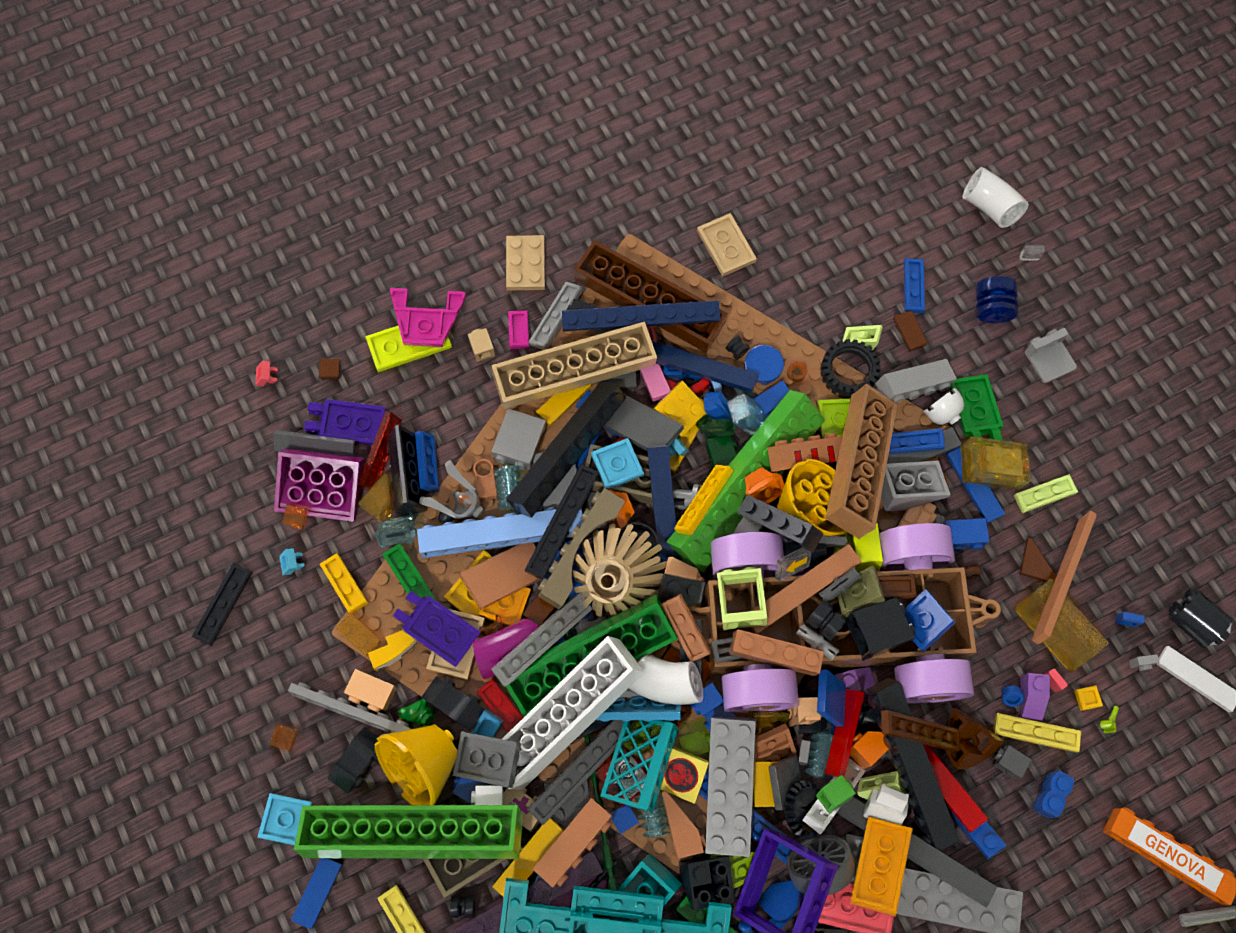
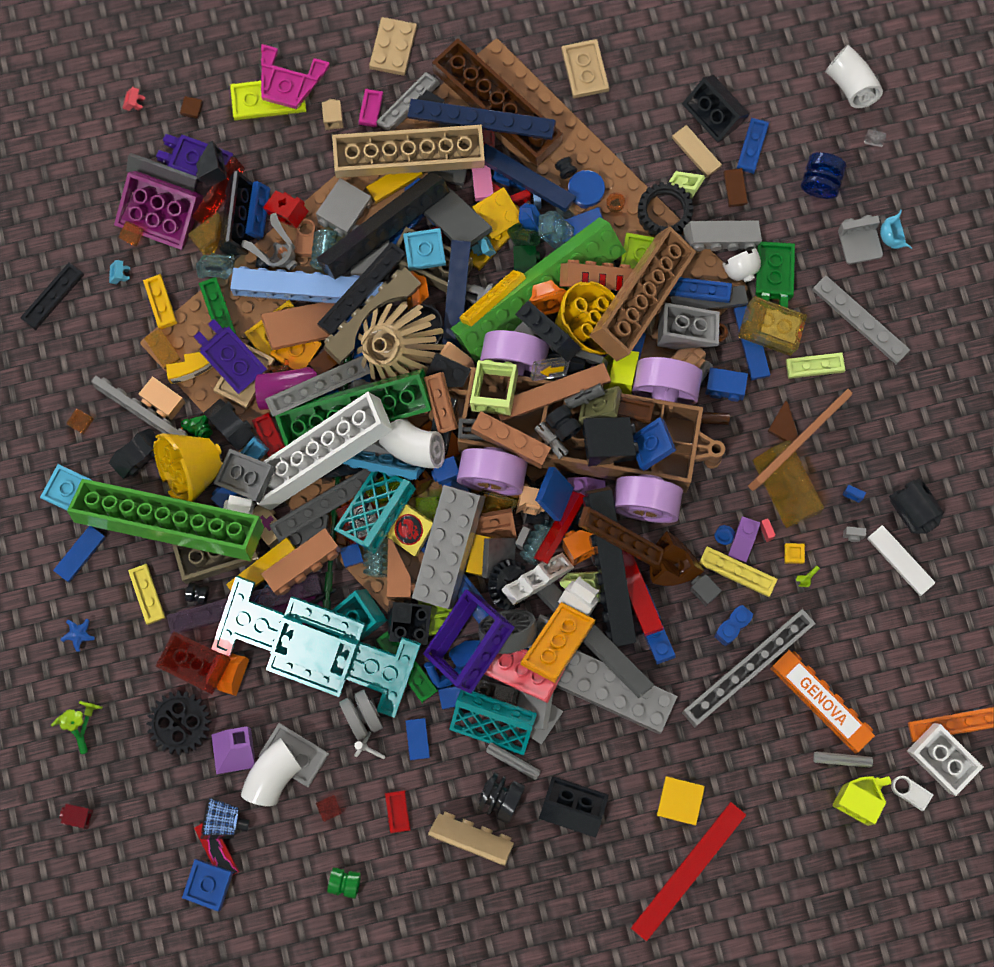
camera: 20 degrees right, 5 degrees up
bright green brick [816,775,856,814] -> none
none -> black slope [196,141,228,187]
none -> red brick [263,191,309,229]
none -> tan tile [672,125,722,178]
none -> black slope [682,75,750,143]
none -> light grey brick [682,609,816,728]
none -> light grey plate [812,275,910,365]
none -> medium azure hair [880,210,912,249]

